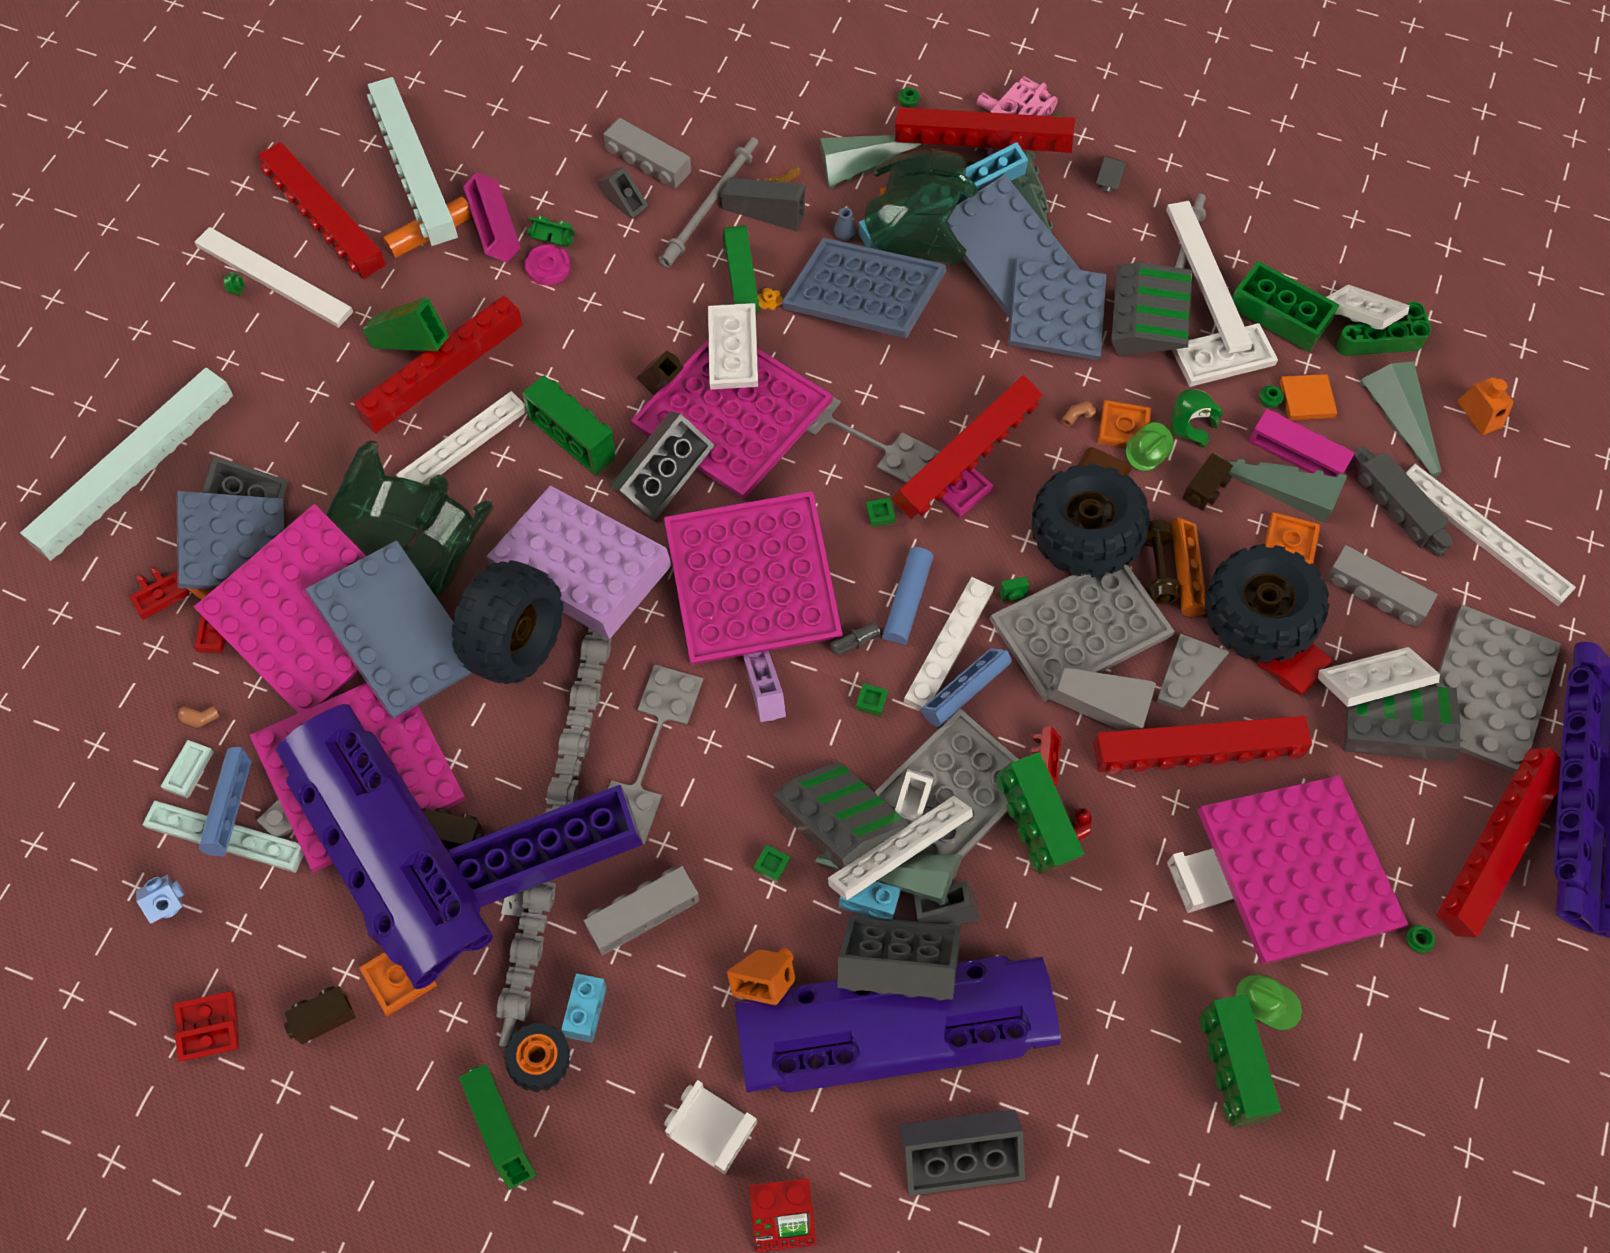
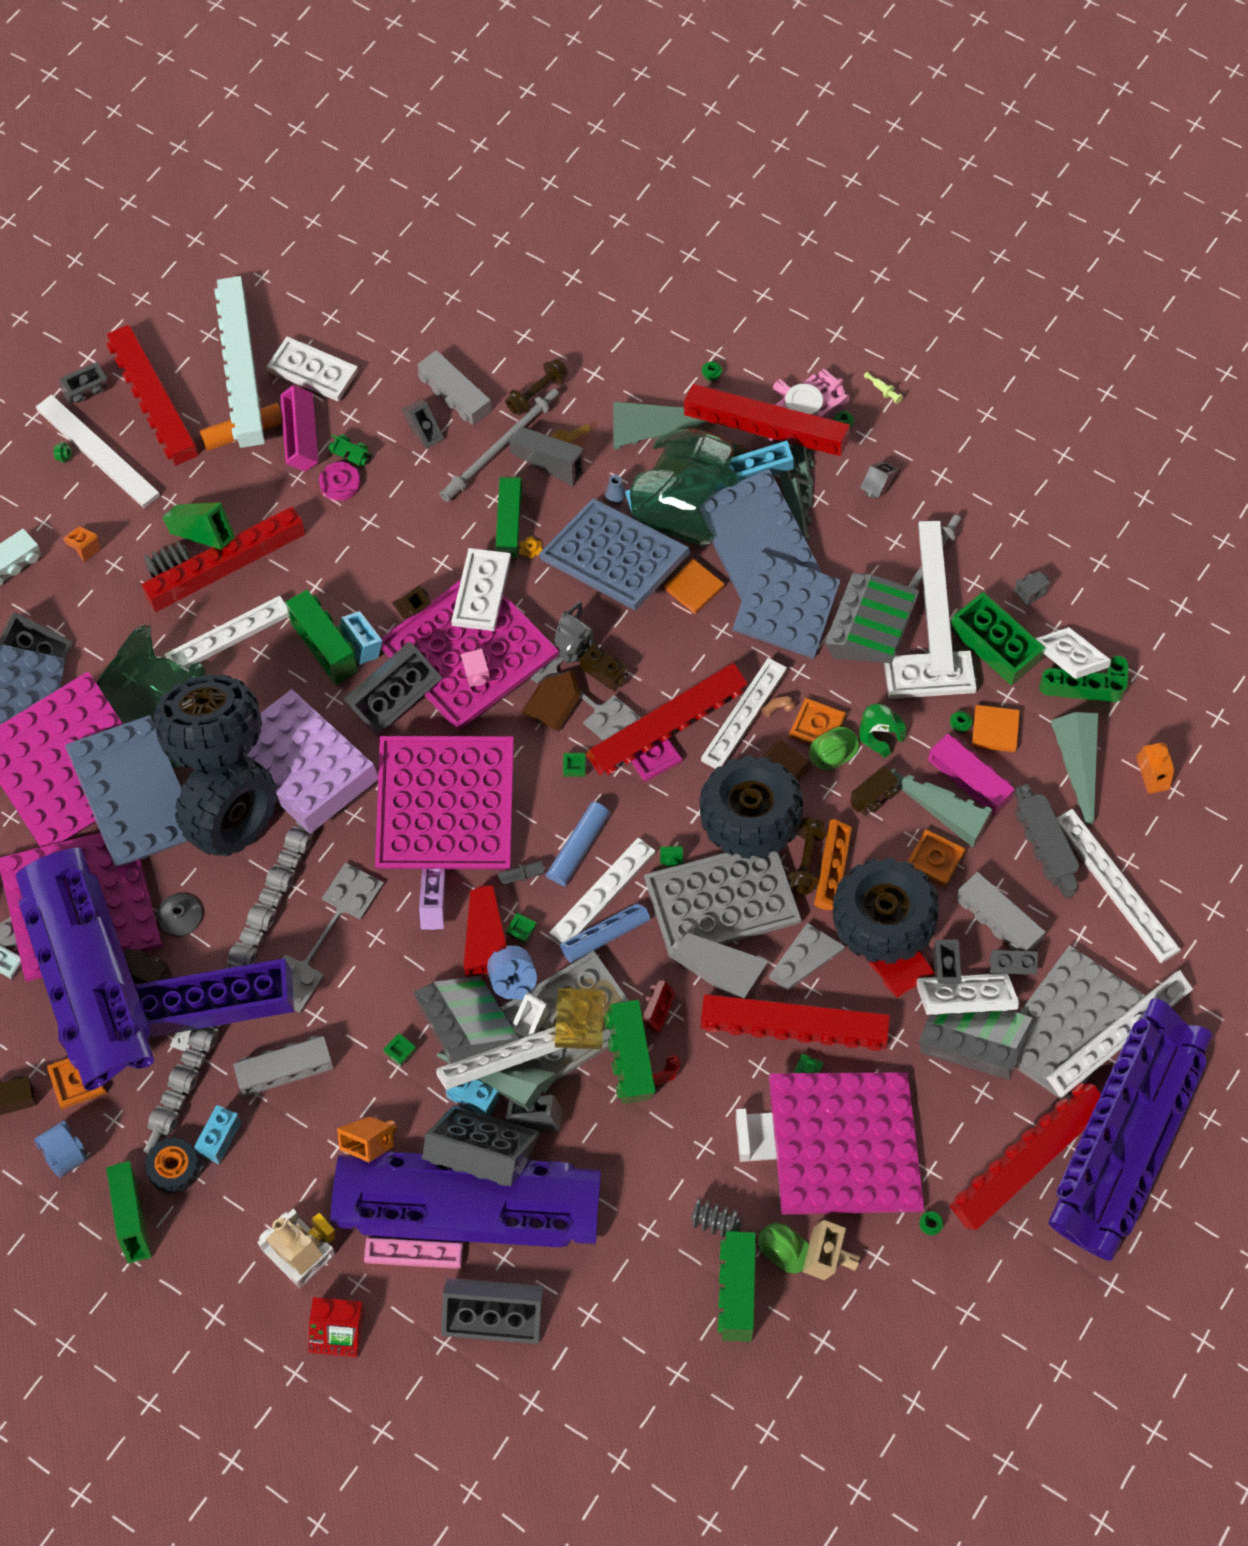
camera: 15 degrees right, 0 degrees up
none -> medium blue brick [34,1120,88,1178]
none -> dark grey brick [59,362,107,404]
none -> orange slope [63,526,100,562]
none -> dark grey piece [144,542,191,578]
none -> black wheel [154,674,262,770]
none -> dark grey dish [156,894,202,937]
none -> tan brick [265,1217,323,1276]
none -> white plate [266,337,358,402]
none -> yellow tile [307,1213,335,1244]
none -> medium azure brick [339,611,382,664]
none -> bright pink tile [364,1237,463,1269]
none -> bright pink brick [461,649,490,687]
none -> red slope [463,885,507,977]
none -> medium blue brick [487,945,537,1000]
none -> dark brown piece [505,359,568,416]
none -> reddish brown tile [521,669,581,732]
none -> dark grey piece [554,601,594,663]
none -> clear yellow tile [555,988,604,1049]
none -> dark brown brick [580,644,629,692]
none -> orange tile [664,559,725,615]
none -> dark grey piece [691,1197,744,1238]
none -> white plate [701,658,787,769]
none -> white piece [785,384,823,415]
none -> green plate [794,1054,824,1073]
none -> tan brick [802,1220,860,1280]
none -> yellowish green piece [864,372,903,404]
none -> dark grey slope [933,940,962,984]
none -> dark grey hinge [989,950,1038,974]
none -> dark grey brick [1014,571,1050,606]
none -> white tile [1046,970,1193,1097]

